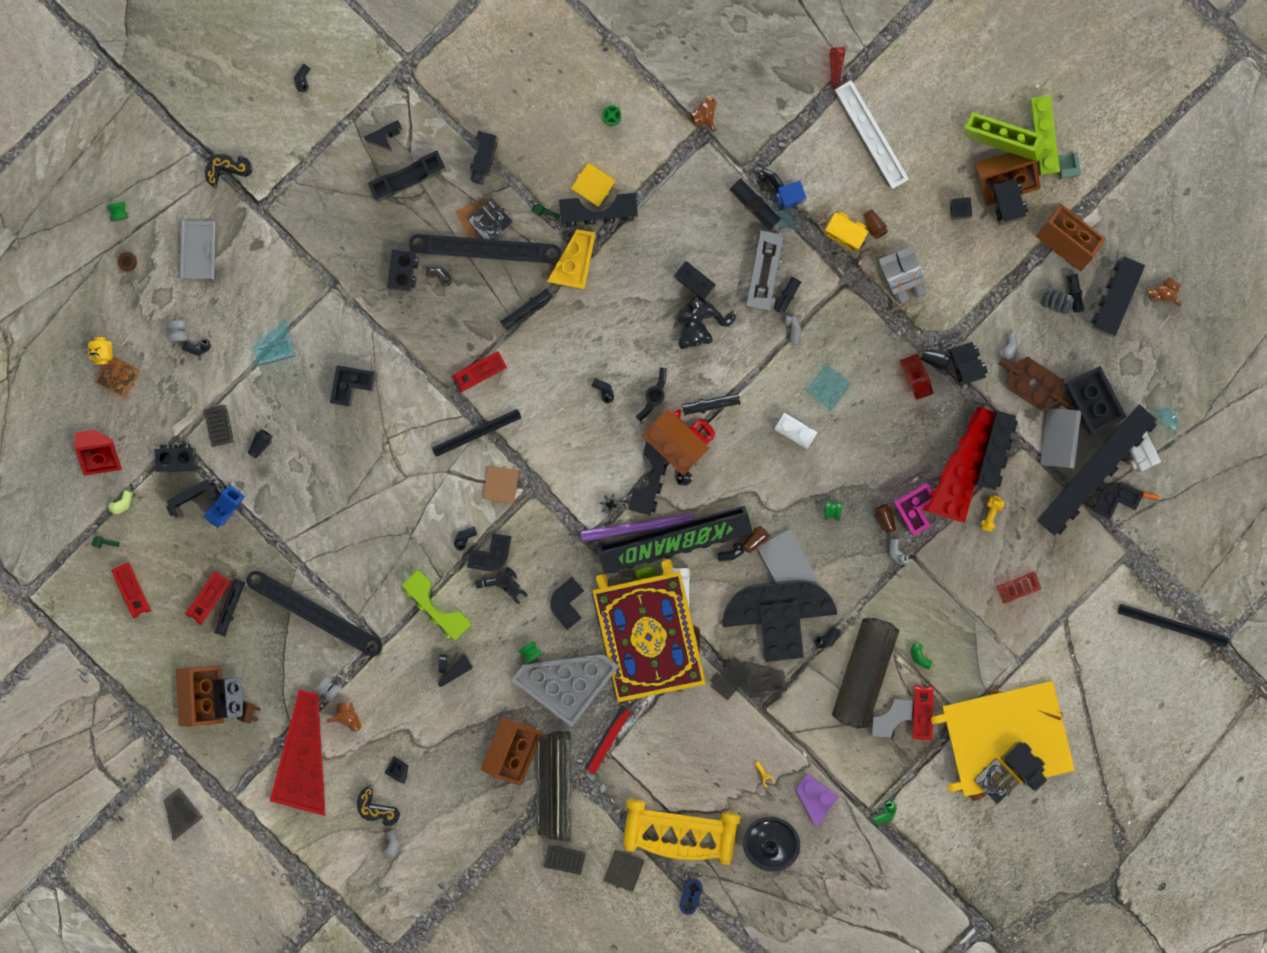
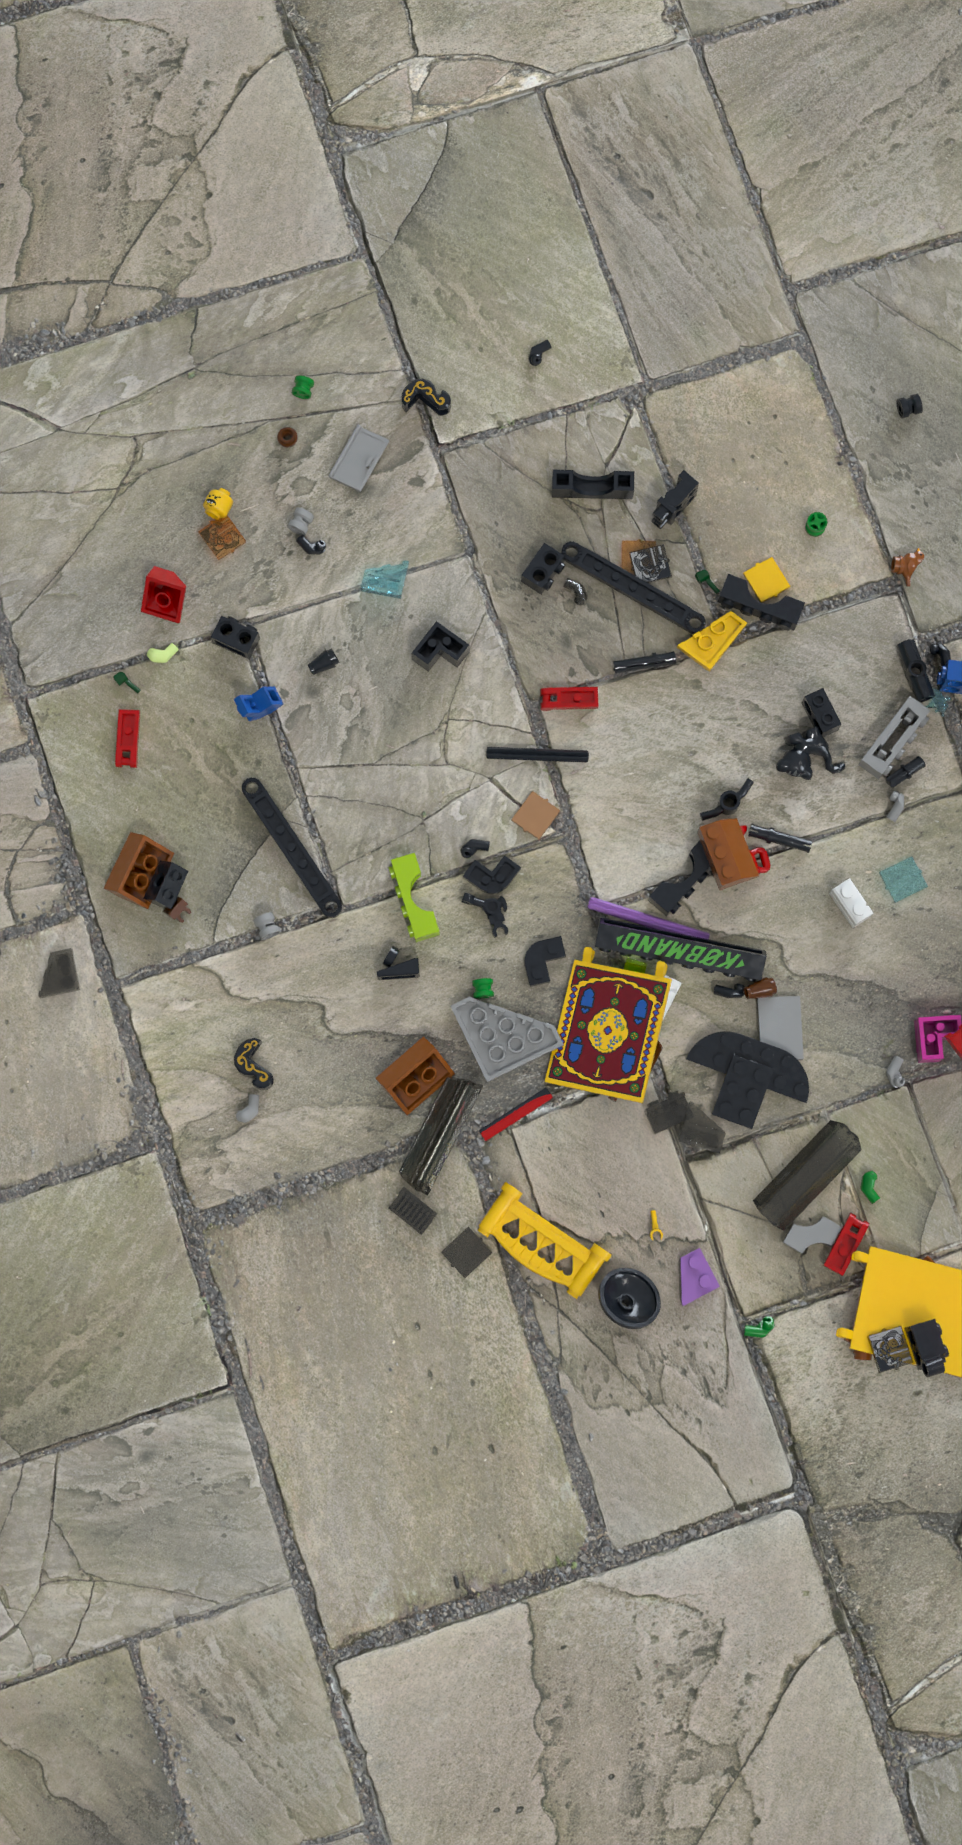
camera: 25 degrees right, 10 degrees down
black panel [166,479,221,518] -> none
red plate [185,571,231,626] -> none
clear smoke panel [204,405,235,447] -> none
black pin [214,579,245,637] -> none
red wing [270,689,326,816] -> none
dark orange animal [327,703,364,731] -> none
black slope [364,120,403,151] -> none
black slope [385,756,409,784] -> none
black arm [591,378,614,404] -> none
dark grey gear [599,494,623,517] -> none
black hinge [676,471,693,486] -> none
dark blue beam [679,878,702,915] -> none
black arm [814,627,841,649] -> none
green wheel [824,501,842,521] -> none
reddish brown cone [874,504,896,534] -> none

